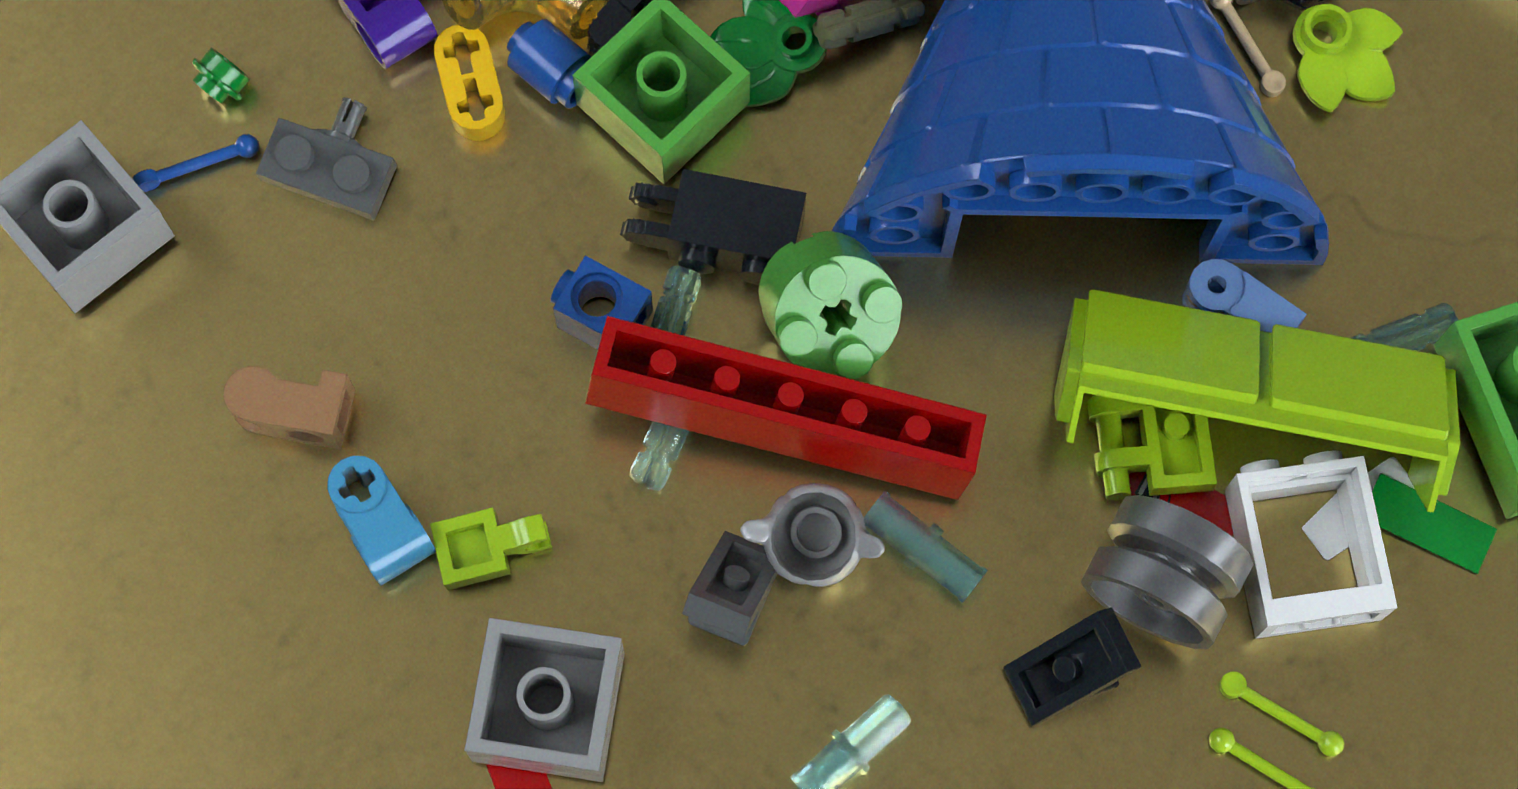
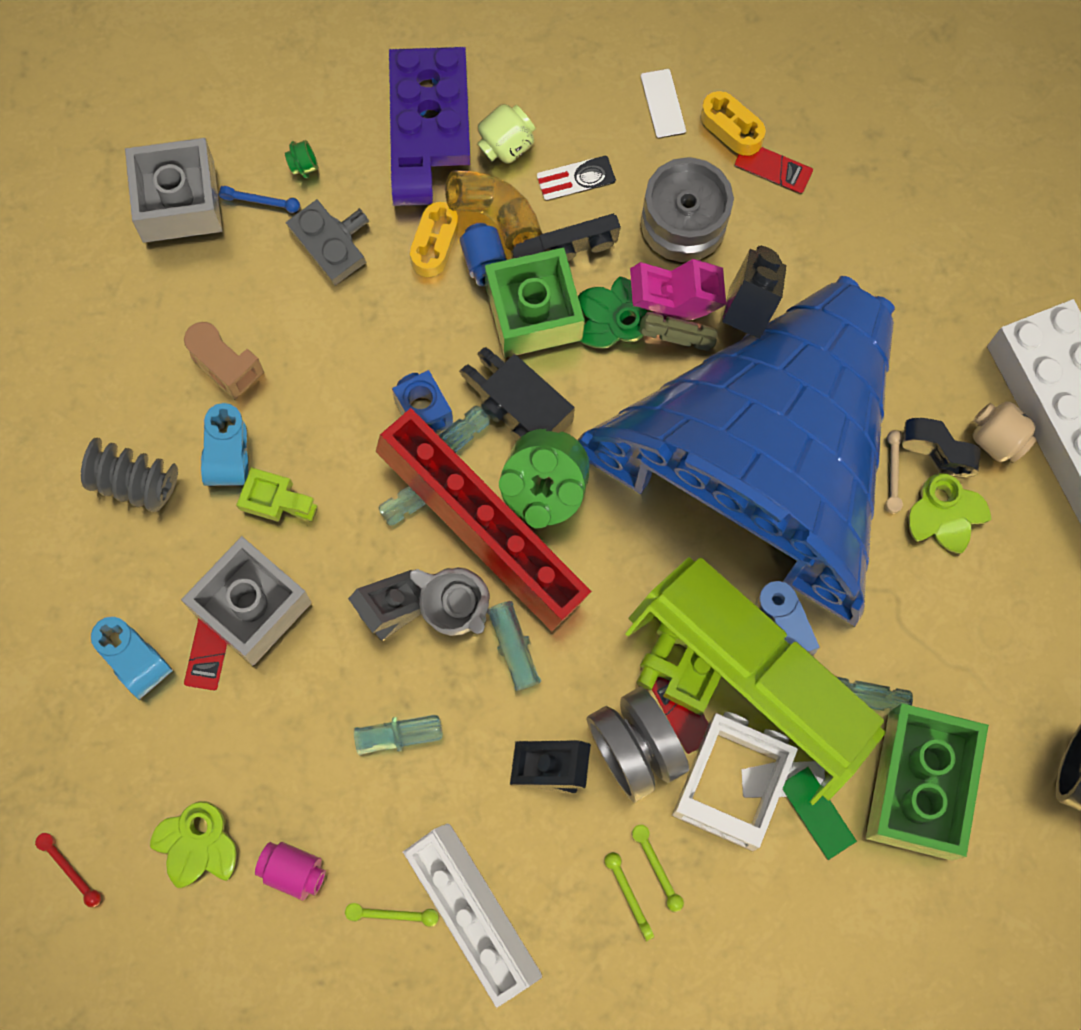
camera: 30 degrees right, 0 degrees up
none -> dark grey piece [81,437,178,512]

